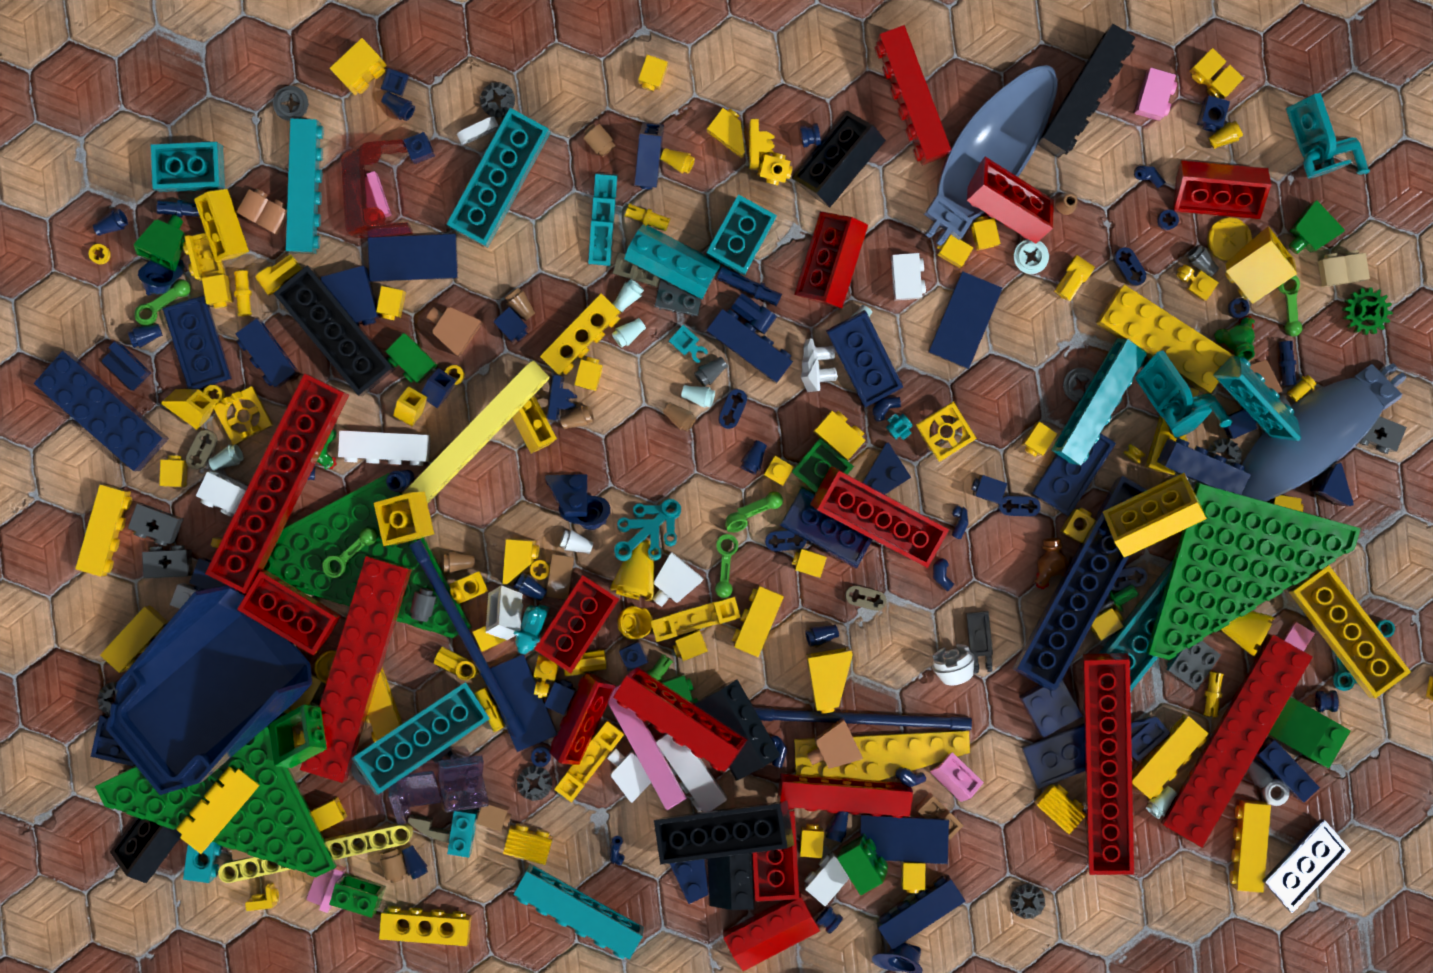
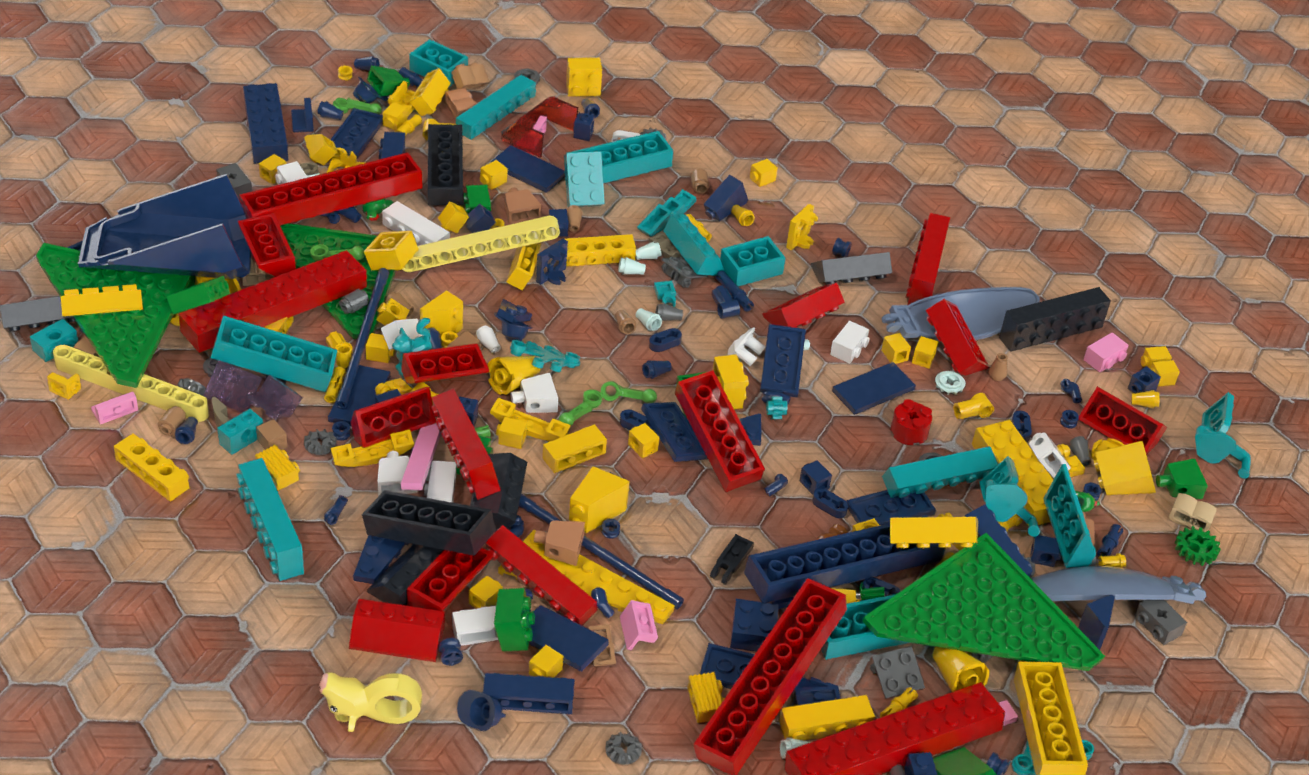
camera: 35 degrees right, 45 degrees down
yellow brick [75,484,132,577] -> none
yellow brick [311,797,347,832] -> none
dark blue slope [321,265,381,326] -> none
green window [329,873,386,918] -> none
dark blue tile [381,68,409,97] -> none
medium nougat cone [560,405,594,429] -> none
yellow brick [574,357,603,391] -> none
yellow hair [617,606,653,639] -> none
yellow slope [707,108,745,158] -> none
dark blue brick [707,309,793,384] -> none
yellow brick [757,152,792,185] -> none
yellow brick [763,456,794,486] -> none
dark tan beam [845,585,887,611] -> none
yellow piece [916,401,977,462] -> none
white cone [932,644,974,685] -> none
dark blue arm [933,558,954,591] -> none
yellow brick [1022,422,1057,457] -> none
bright green piece [1277,275,1302,337] -> none
none -> dark grey gear [178,378,209,397]
none -> medium nougat brick [451,62,490,90]
none -> brick [564,152,605,207]
none -> dark blue bush [601,519,620,539]
none -> red brick [890,399,933,445]
none -> white torso [1029,432,1071,478]

